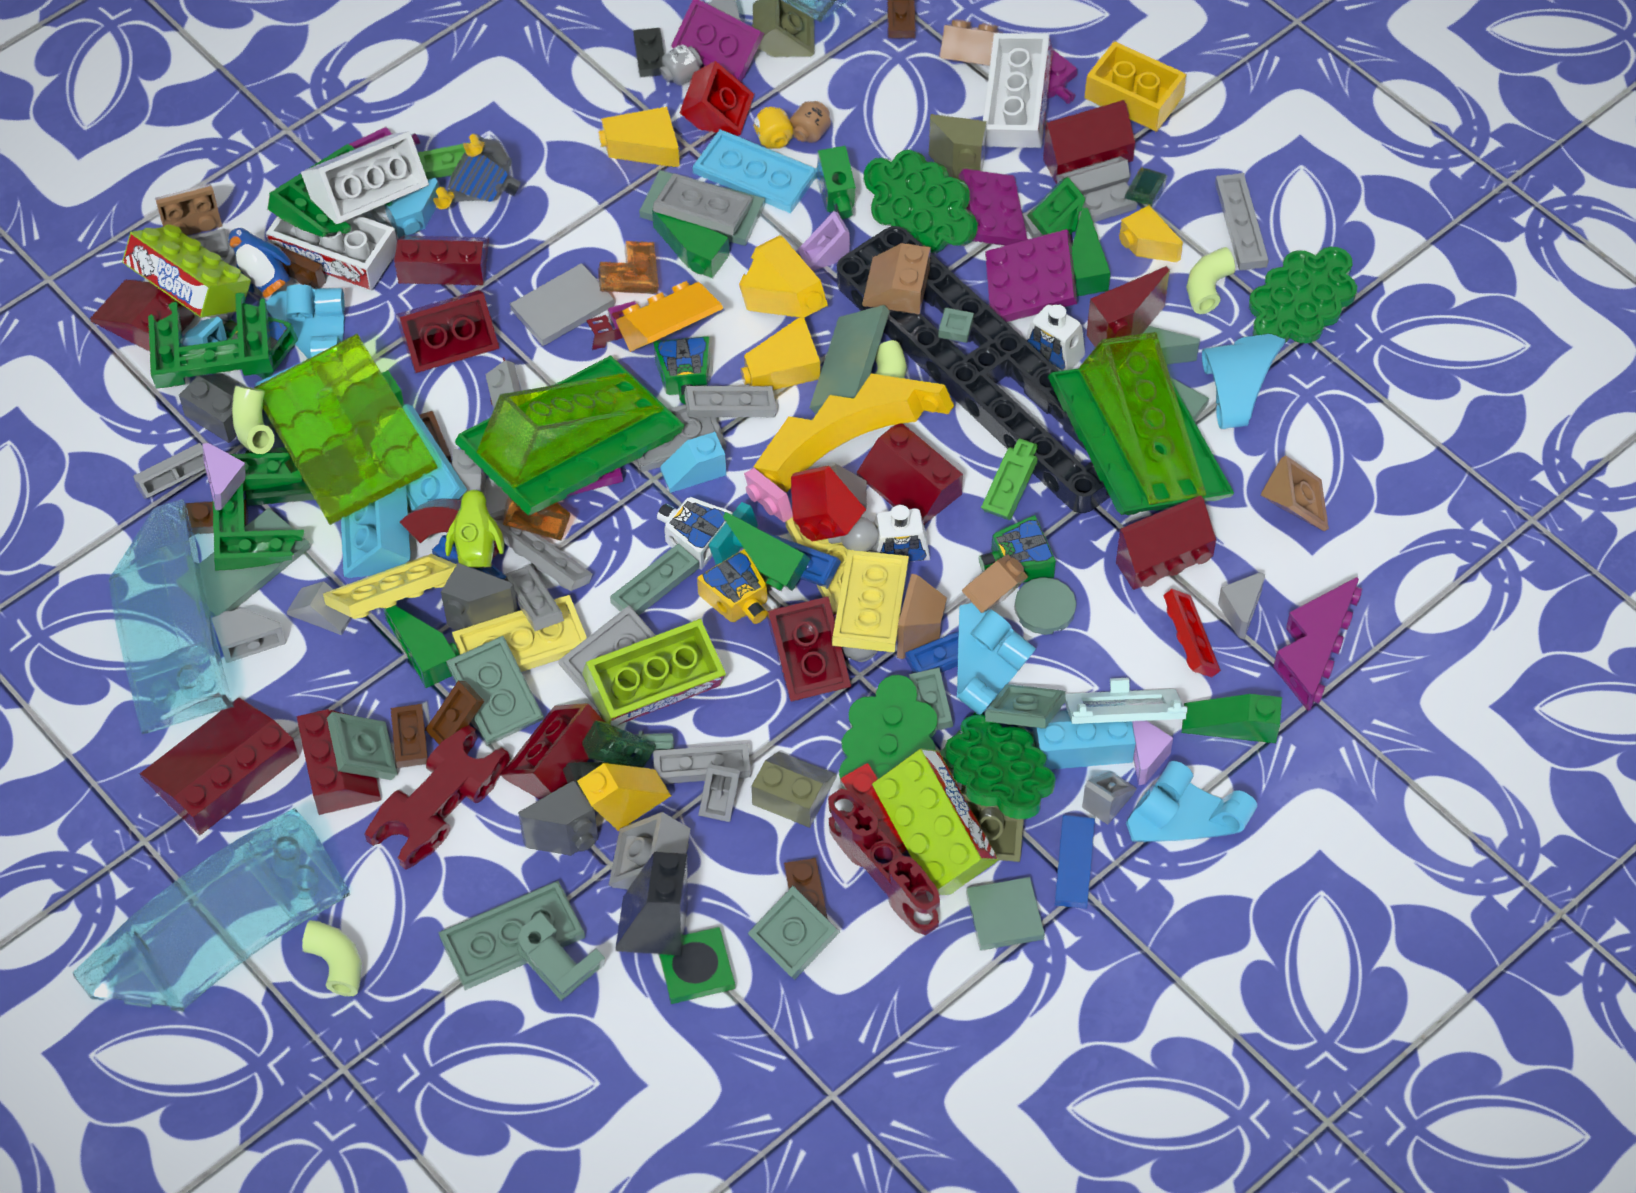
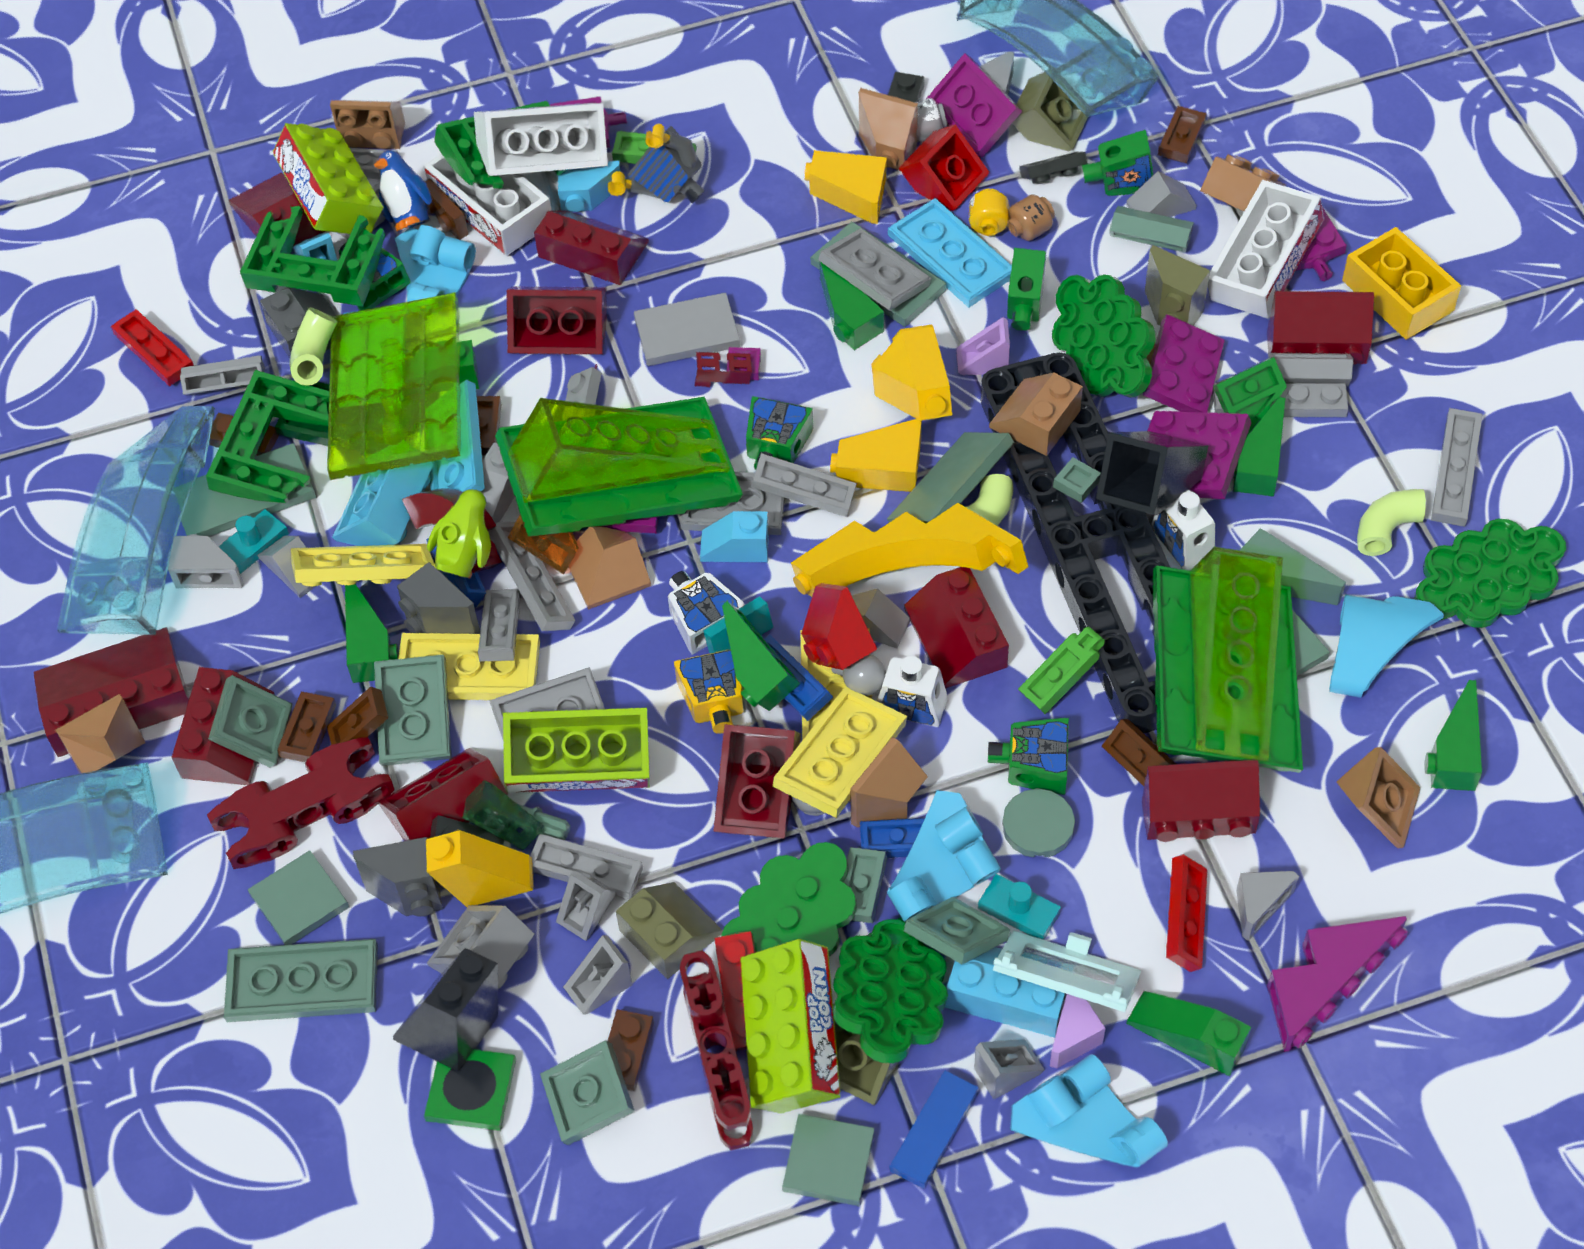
camera: 25 degrees right, 0 degrees up
lavender slope [202,443,245,511] -> none
yellowish green cylinder [302,920,362,996] -> none
sand green piece [517,912,605,1002] -> none
clear orange plate [598,241,659,294] -> none
sand green plate [610,543,699,616] -> none
light orange slope [615,281,723,352] -> none
bright pink plate [744,468,793,522] -> none
medium nougat slope [961,554,1028,613] -> none
dark red slope [1086,266,1170,360] -> none
yellow slope [1119,205,1183,262] -> none
clear green slope [1125,167,1167,206] -> none
none -> medium nougat slope [56,694,146,778]
none -> red plate [111,309,194,387]
none -> teal tile [218,509,289,574]
none -> sand green tile [247,850,349,945]
none -> light grey slope [563,935,632,1015]
none -> medium nougat slope [564,526,651,610]
none -> slope [858,88,918,170]
none -> teal tile [978,874,1061,940]
none -> pearl dark grey plate [1019,151,1088,183]
none -> green torso [1082,130,1153,196]
none -> black slope [1096,431,1208,515]
none -> reddish brown plate [1101,719,1176,786]
none -> sand green piece [1109,206,1194,253]
none -> light grey slope [1127,171,1196,217]
none -> green slope [1424,680,1482,791]

